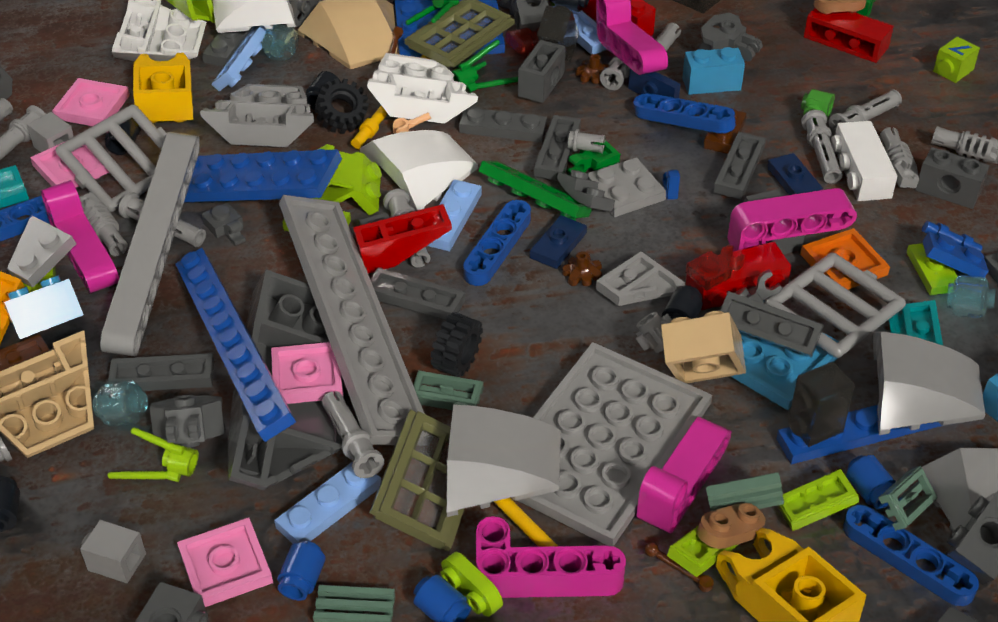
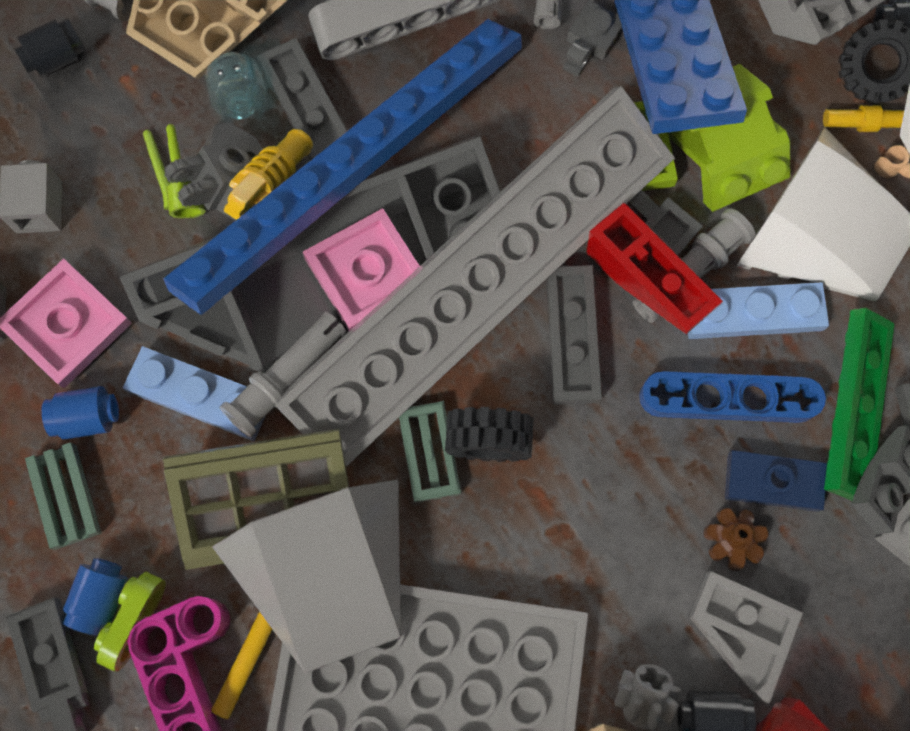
camera: 65 degrees right, 30 degrees up
none -> yellow hinge [224,129,313,220]

